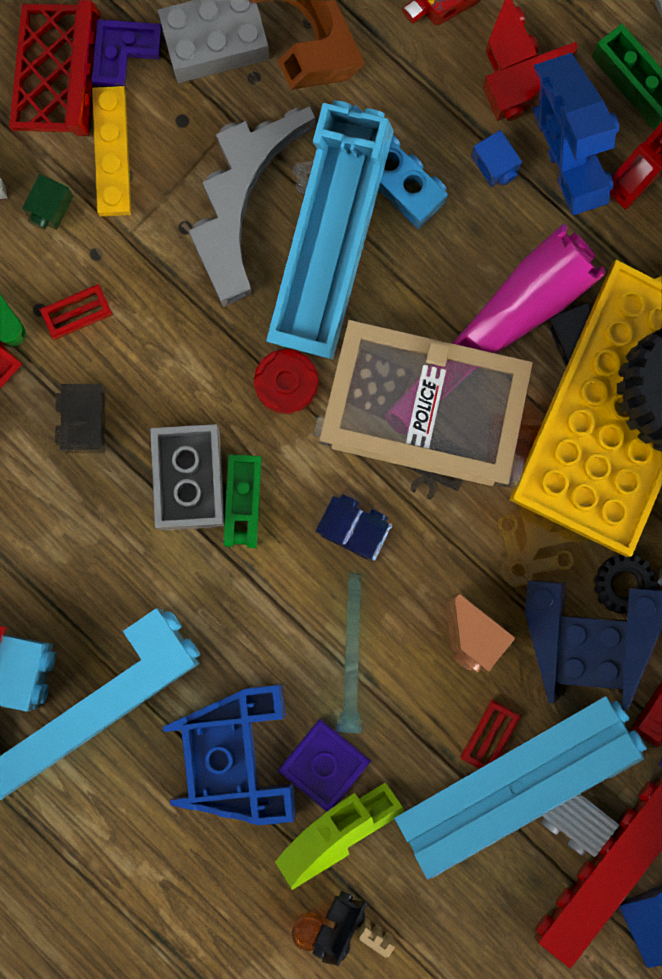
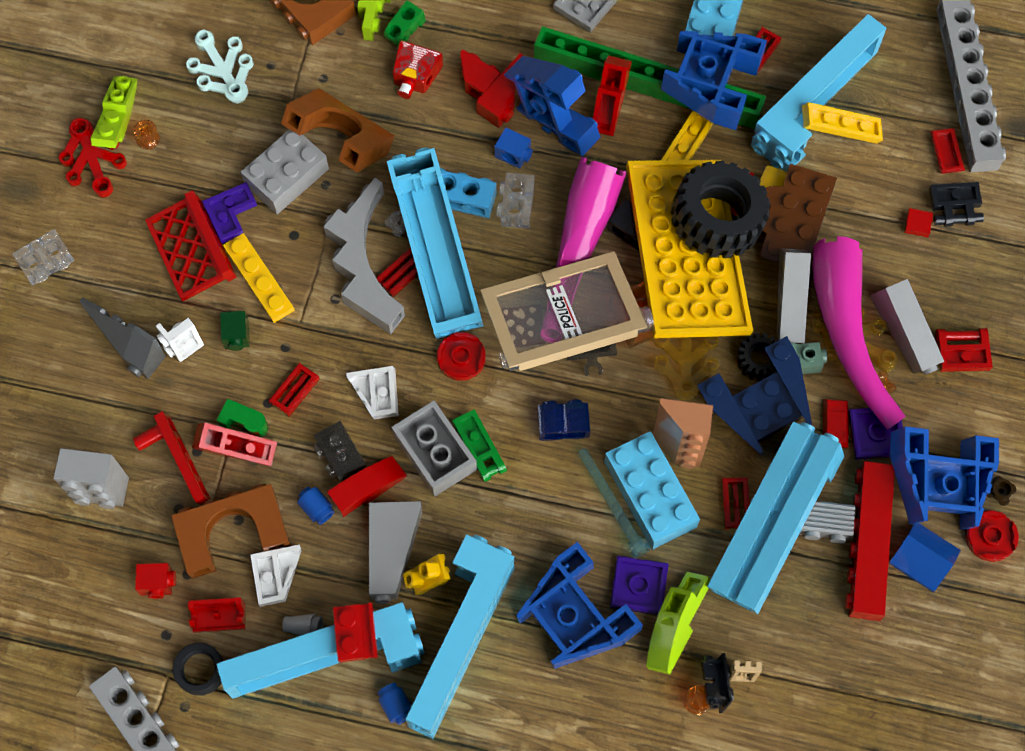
camera: 30 degrees left, 15 degrees down
none -> blue brick [297,487,335,525]
none -> red slope [327,456,407,517]
none -> white wing [346,366,399,420]
none -> light grey slope [369,501,422,604]
none -> red tile [376,248,418,298]
none -> yellow hips [403,554,450,595]
none -> clear brick [497,172,535,229]
none -> medium azure brick [604,431,700,550]

